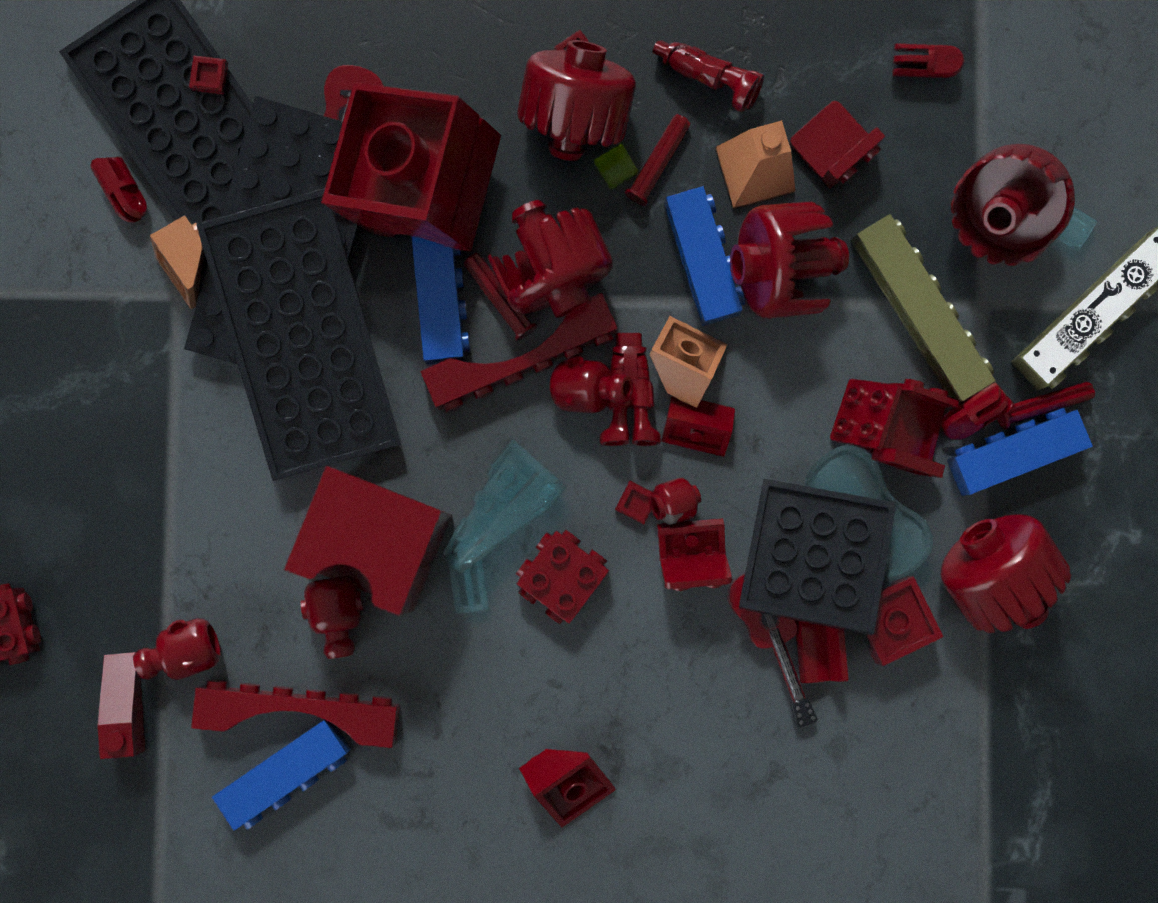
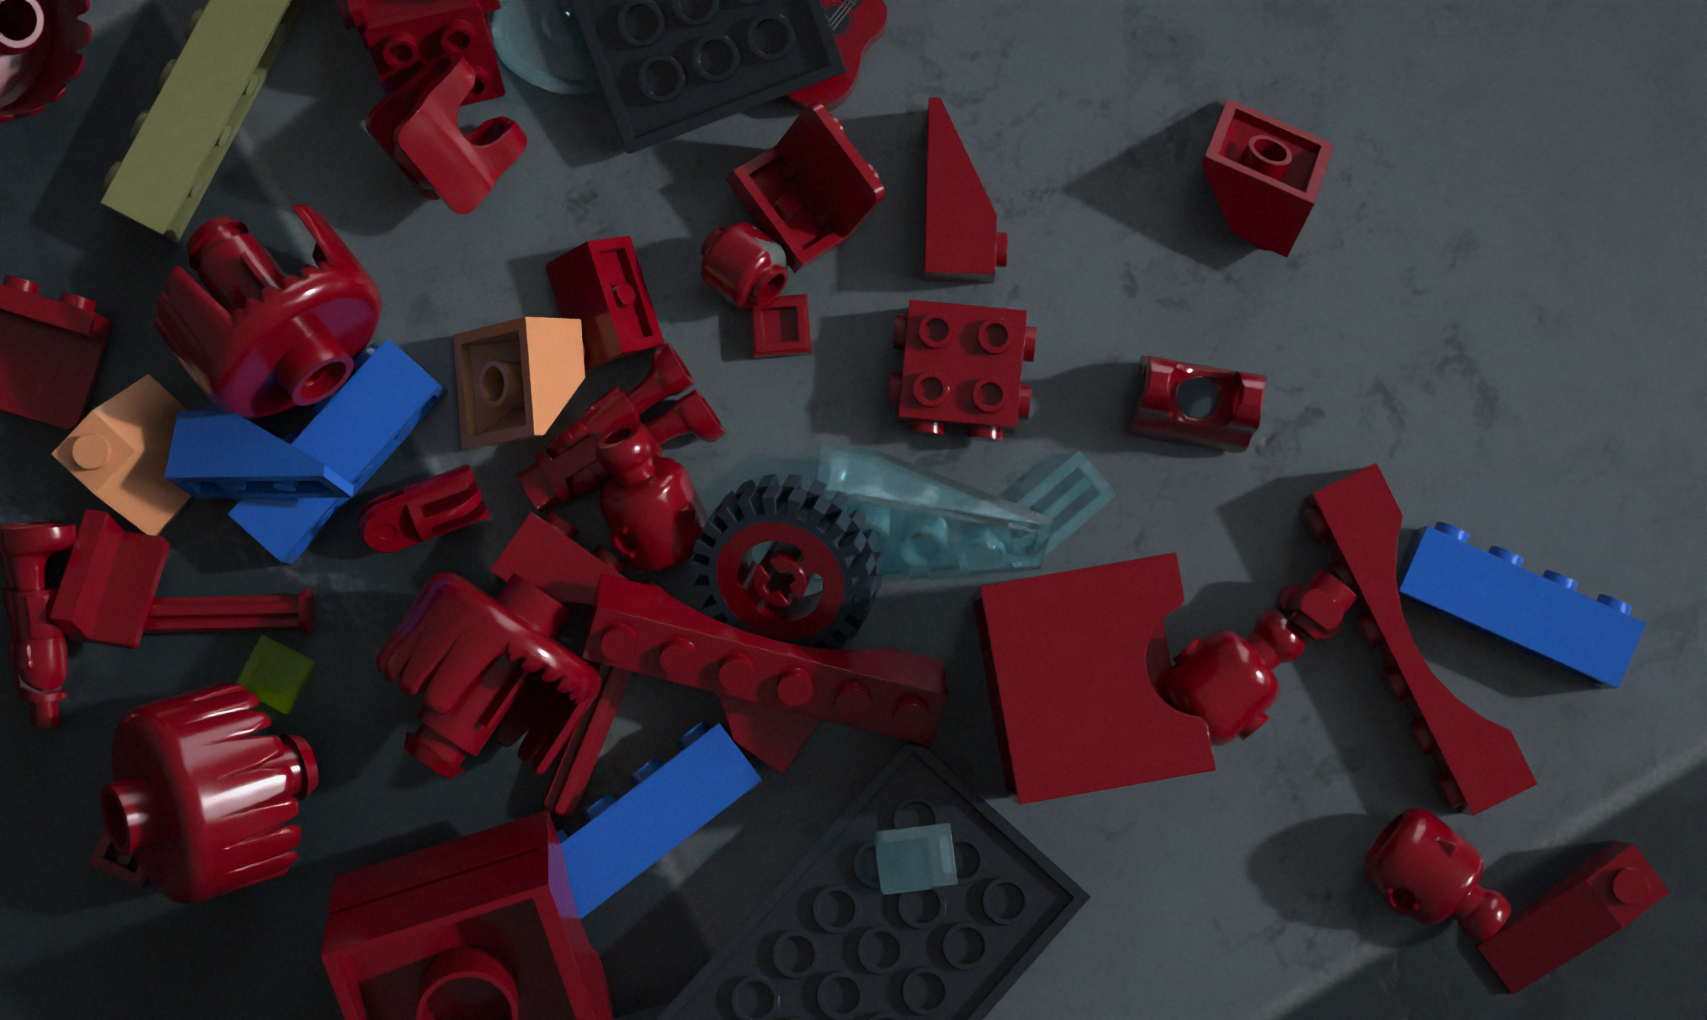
camera: 120 degrees left, 0 degrees up
none -> dark red panel [49,509,170,649]
none -> blue slope [164,404,354,499]
none -> dark red arm [358,464,491,554]
none -> dark red piece [366,52,527,214]
none -> dark red arch [582,573,948,746]
none -> wheel [691,474,883,650]
none -> clear light blue panel [874,823,958,895]
none -> dark red slope [923,97,1008,283]
none -> dark red piece [1128,355,1267,453]
none -> dark red plate [1277,569,1357,641]

